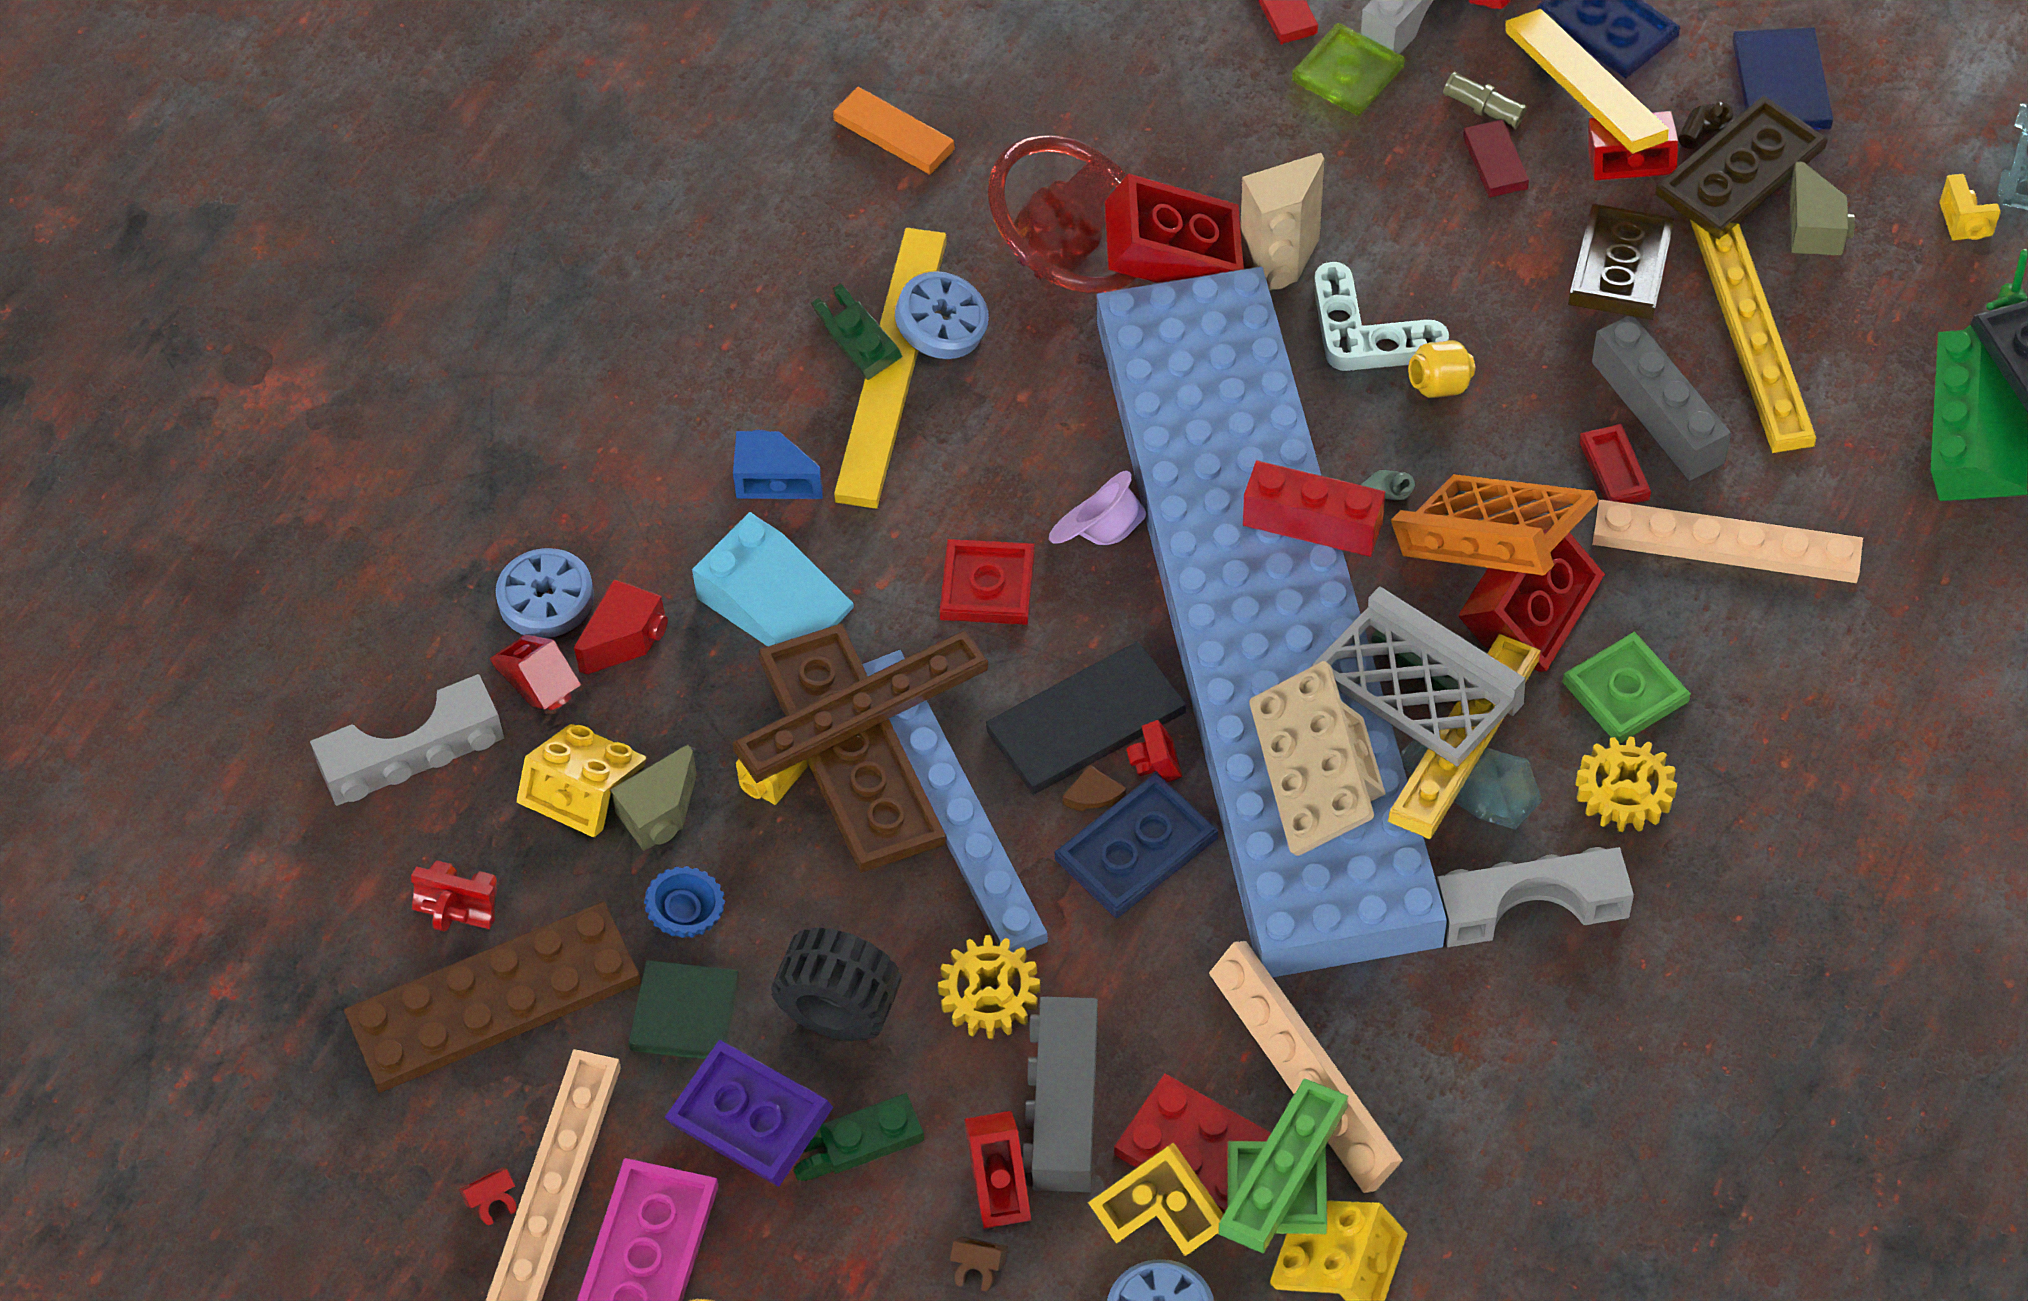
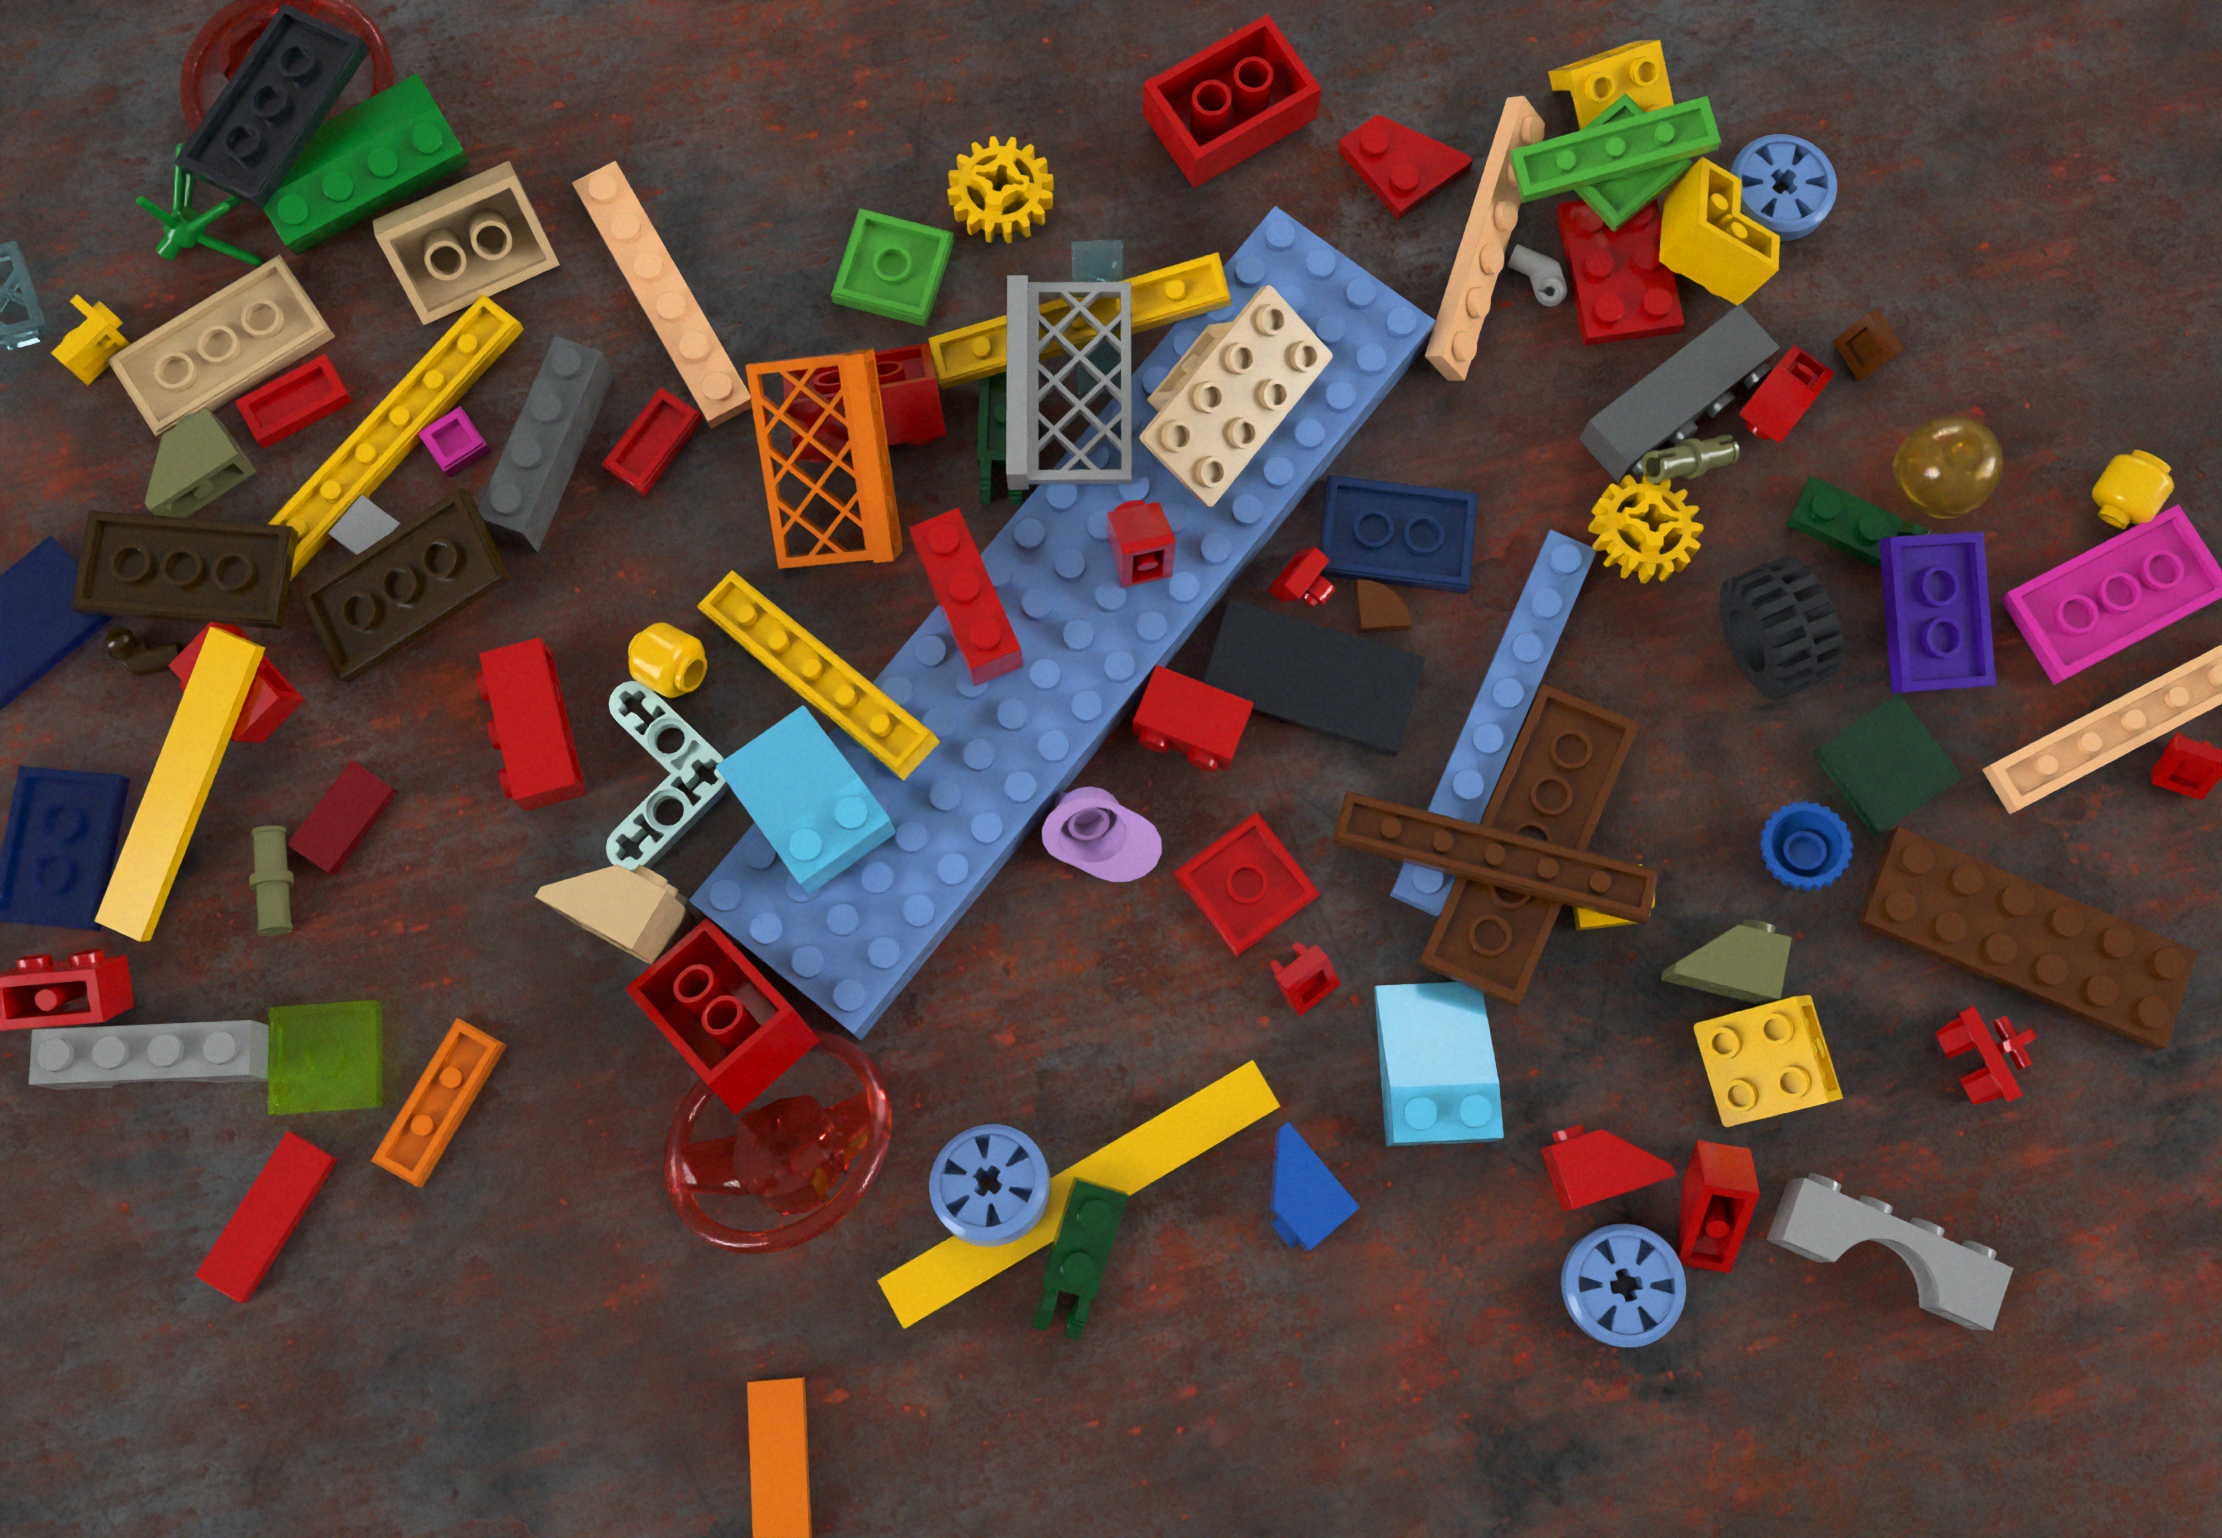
camera: 135 degrees left, 20 degrees up
sand green arm [1361,470,1415,500] -> none
light grey arch [1437,847,1634,948] -> none
none -> tan tile [106,254,335,441]
none -> red tile [235,354,354,449]
none -> light grey tile [328,495,402,555]
none -> orange tile [371,1018,507,1187]
none -> tan slope [372,161,560,325]
none -> dark pink tile [418,406,491,478]
none -> red brick [476,637,587,812]
none -> yellow tile [697,570,940,781]
none -> medium azure slope [716,705,896,895]
none -> red slope [1107,500,1176,588]
none -> red brick [1132,665,1254,772]
none -> red brick [1142,14,1322,189]
none -> red tile [1270,942,1341,1017]
none -> red wing [1338,114,1473,221]
none -> light grey arm [1507,244,1567,307]
none -> olive pin [1641,434,1739,484]
none -> clear yellow cylinder [1893,415,2004,519]

